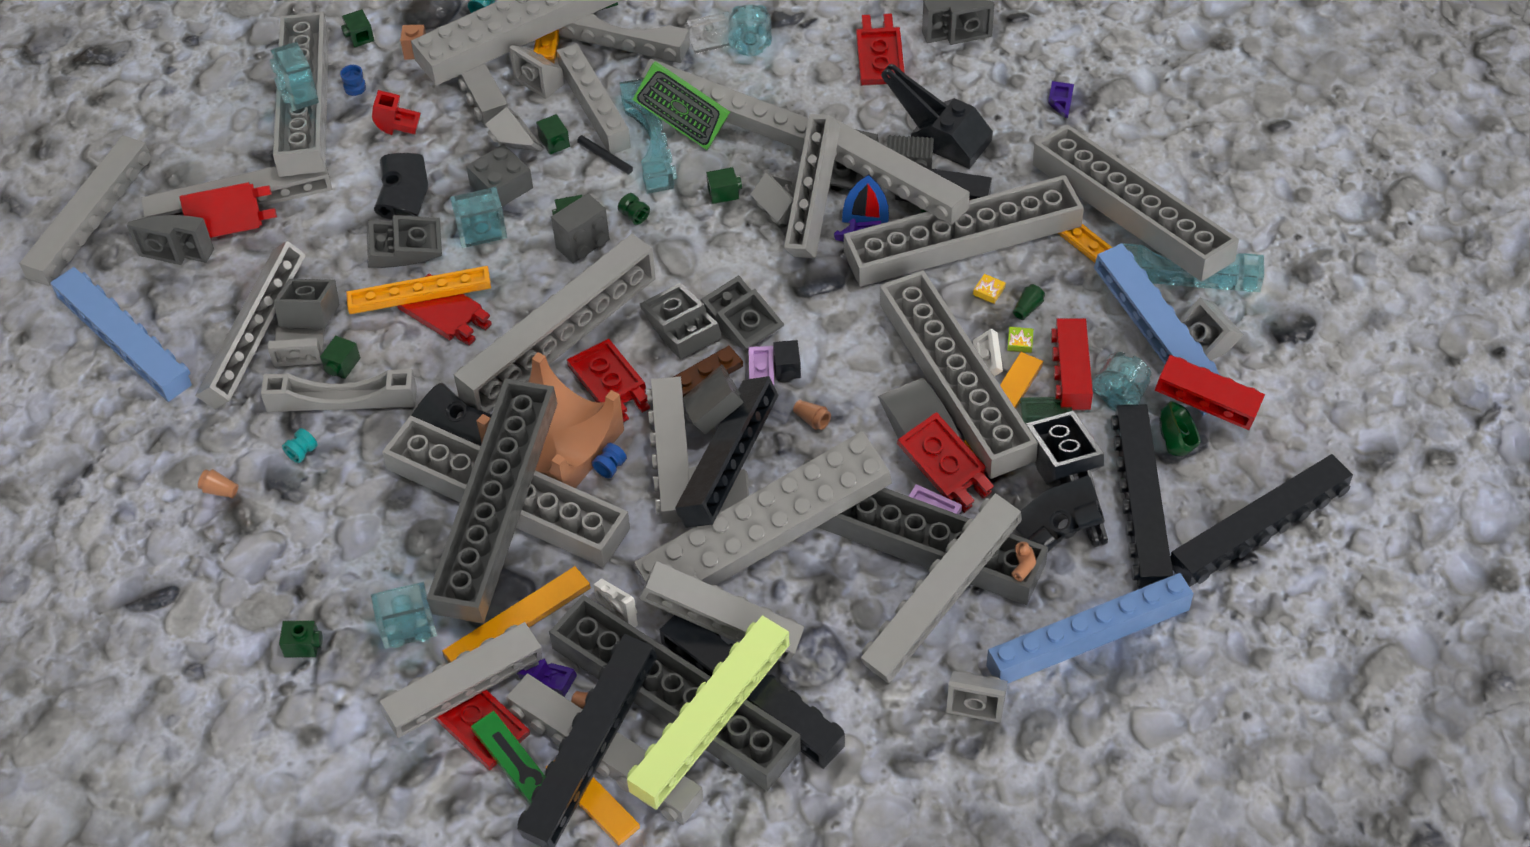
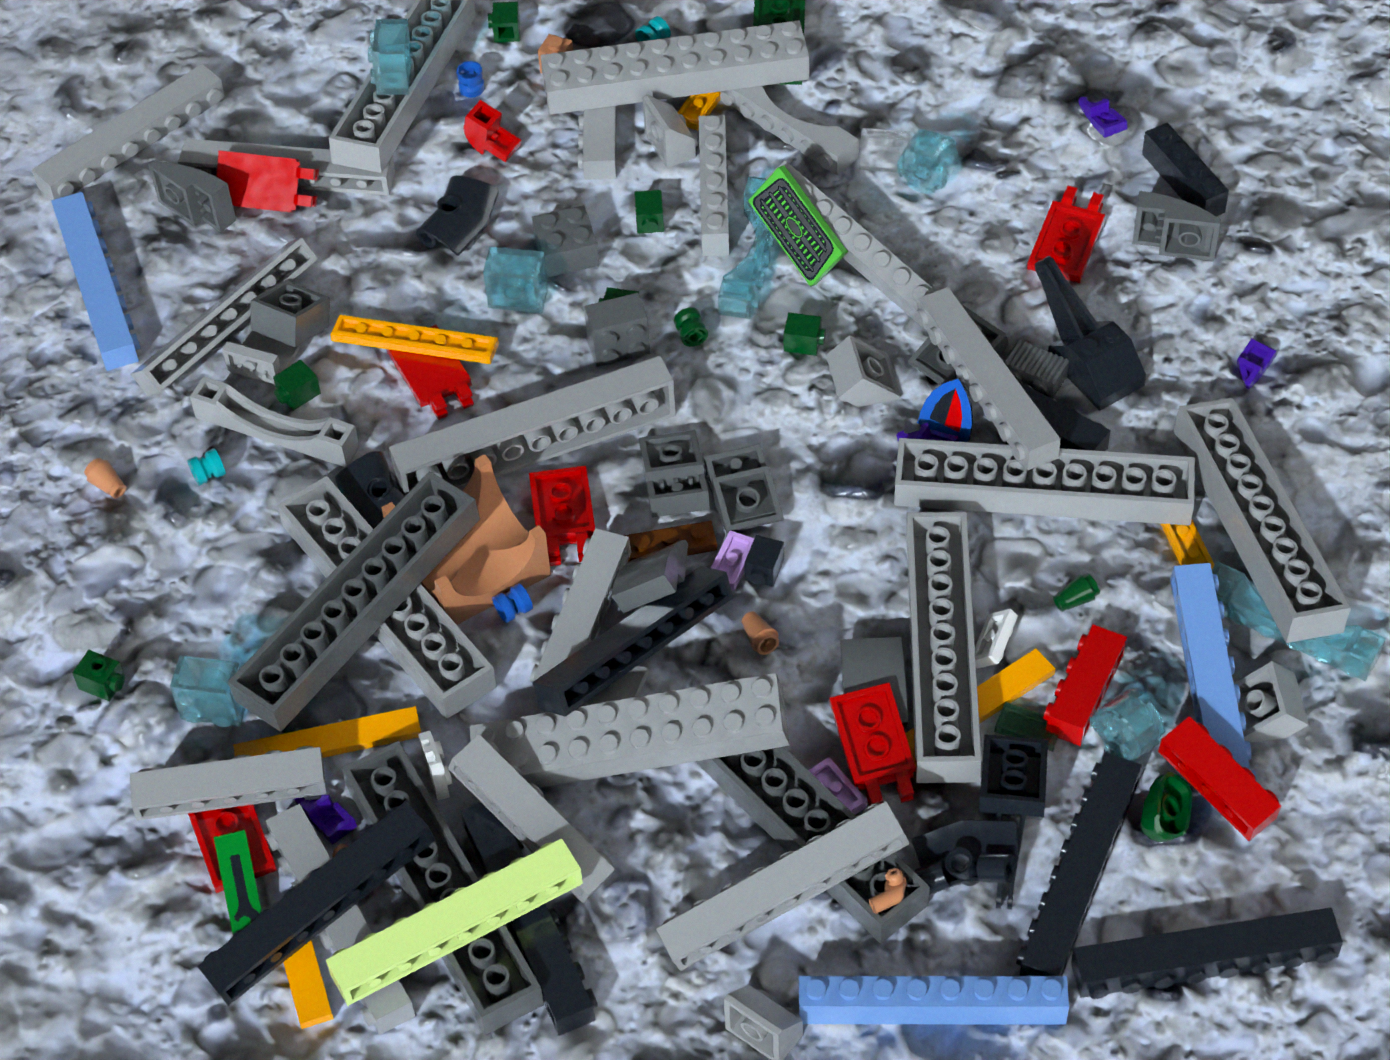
camera: 25 degrees right, 0 degrees up
dark grey slope [367,215,442,268] -> none
light grey slope [486,107,544,151] -> none
black bar [577,135,633,175] -> none
light grey brick [784,114,841,258] -> none
yellow tile [973,274,1006,304] -> none
lime tile [1007,327,1034,353] -> none

